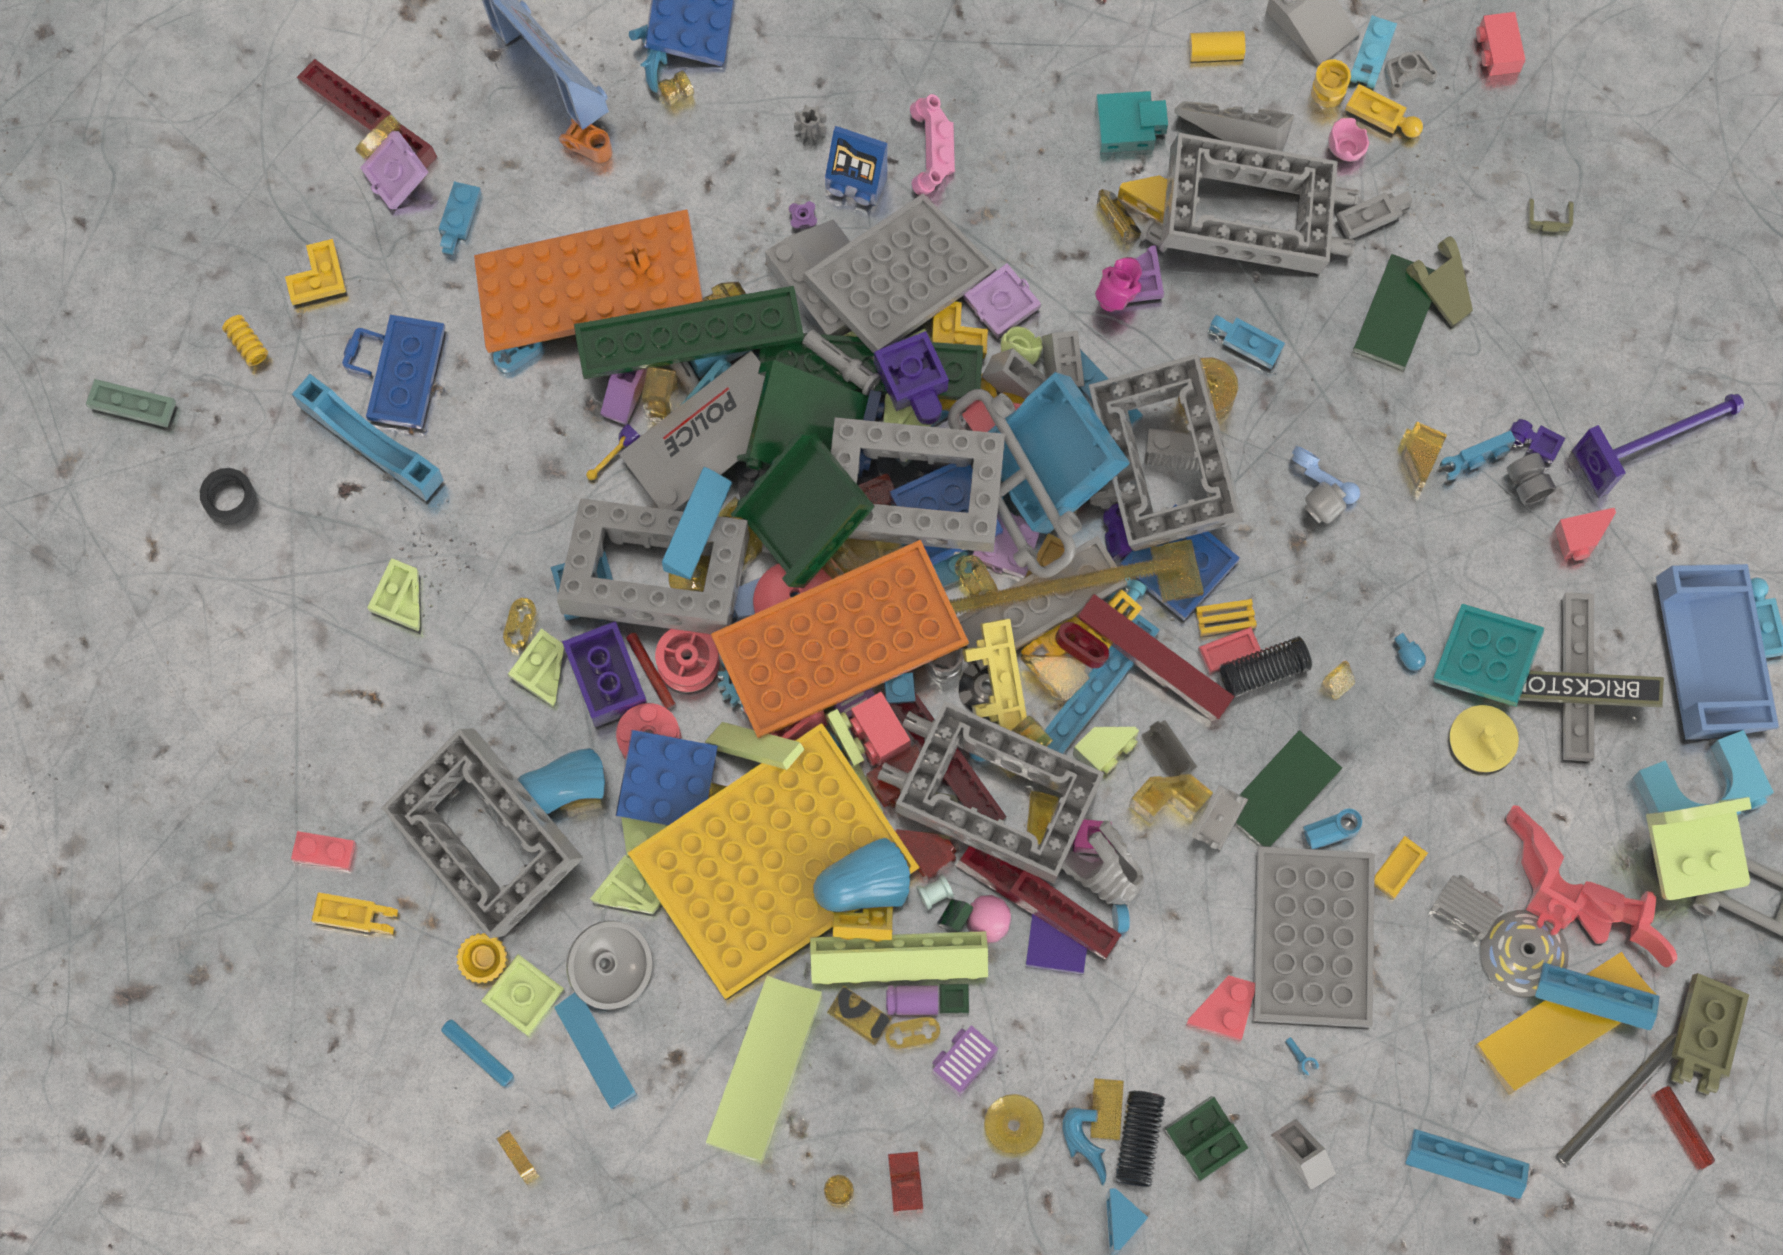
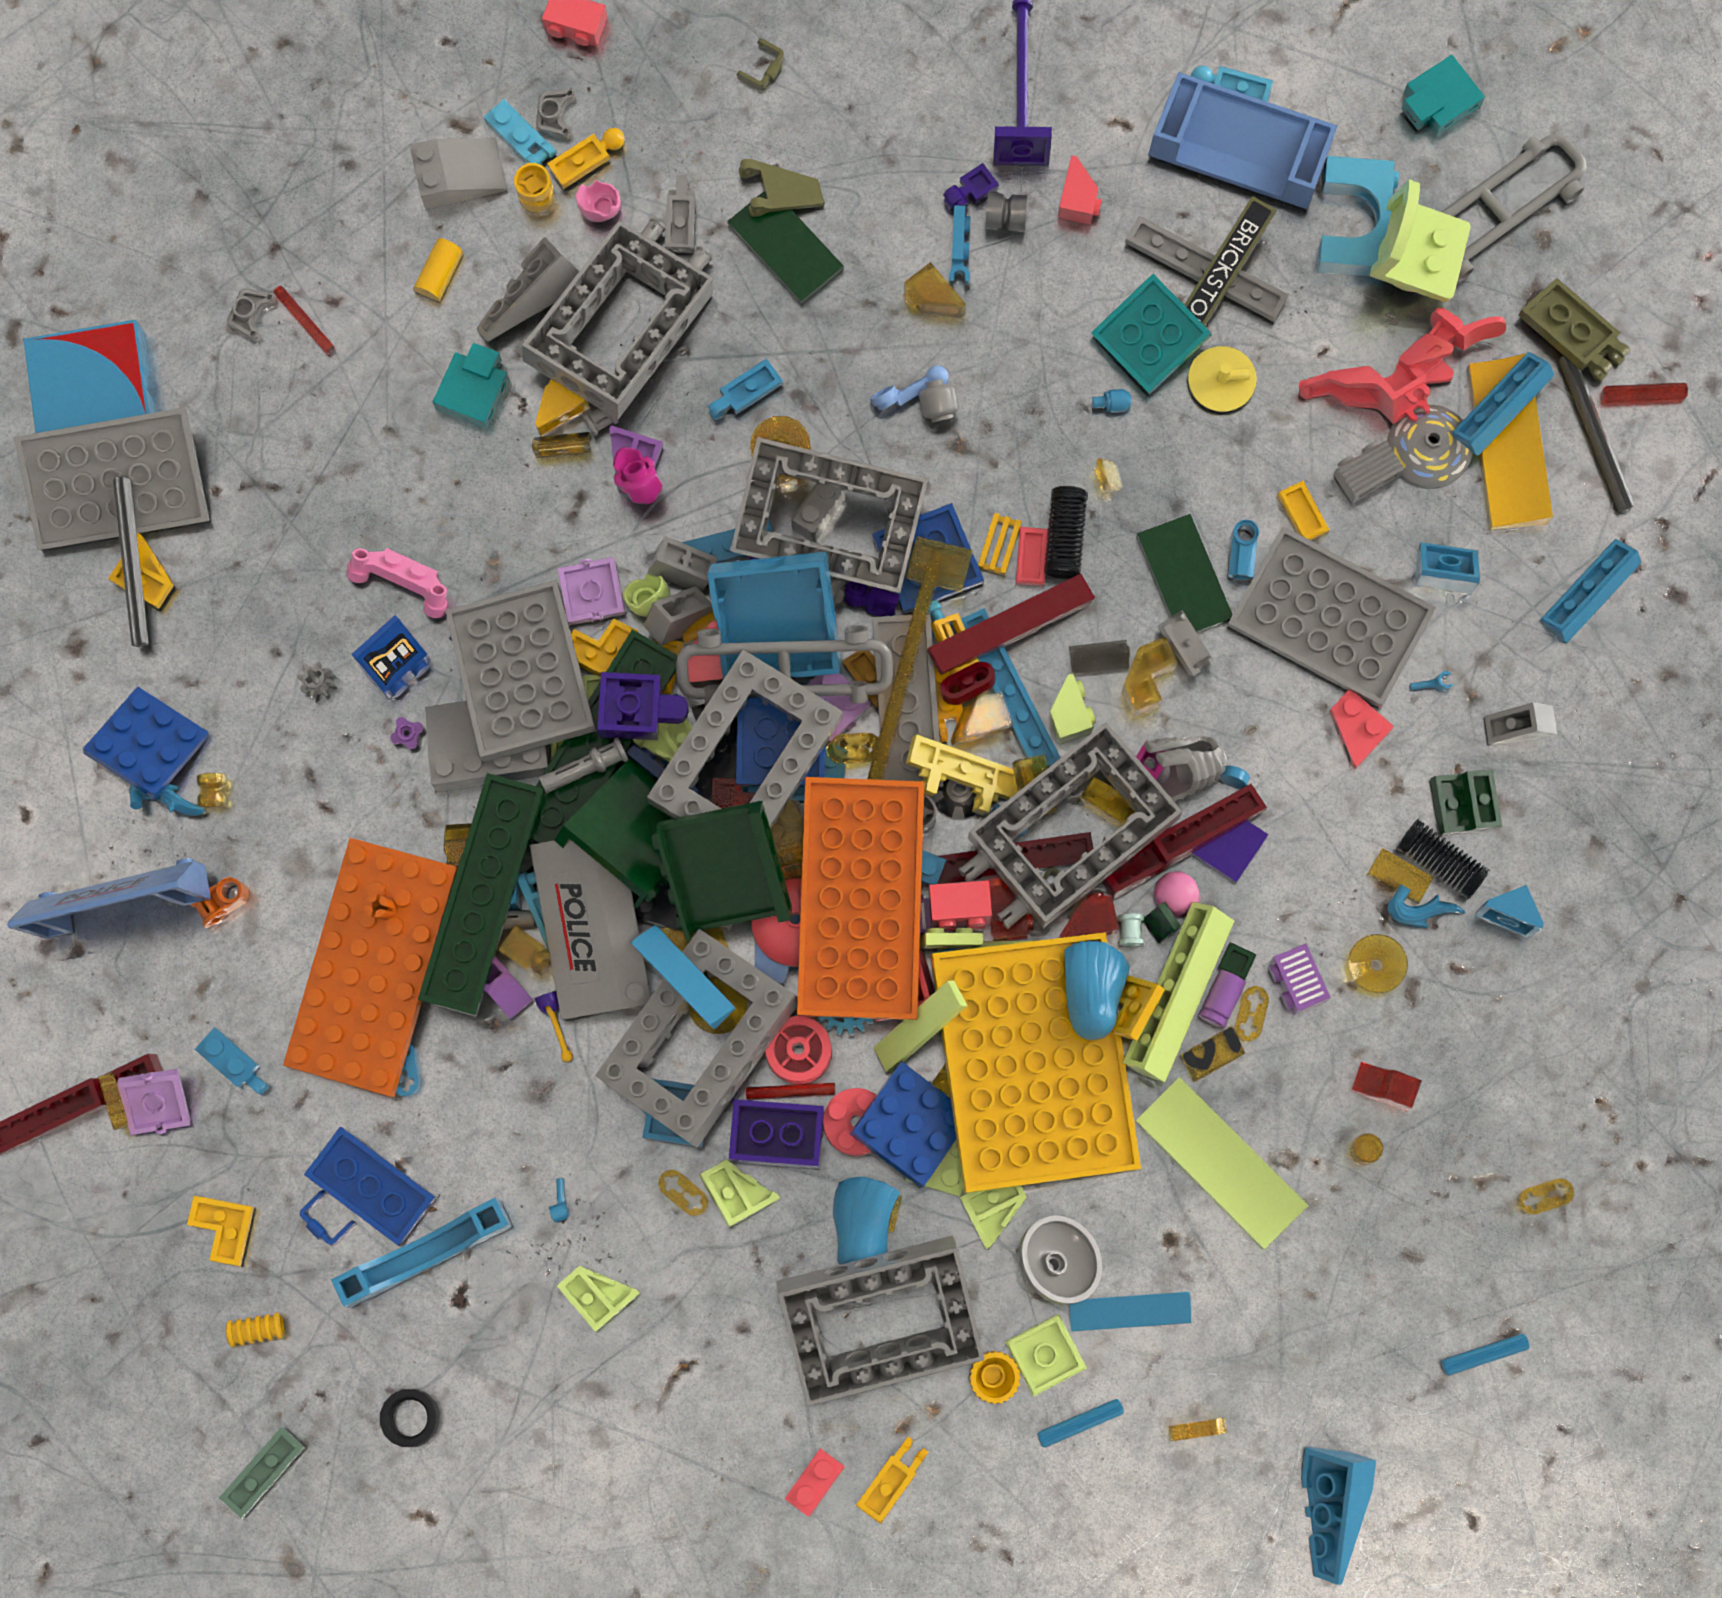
camera: 60 degrees left, 5 degrees up
none -> dark azure hand [549,1178,569,1222]
none -> dark azure slope [1415,542,1480,594]

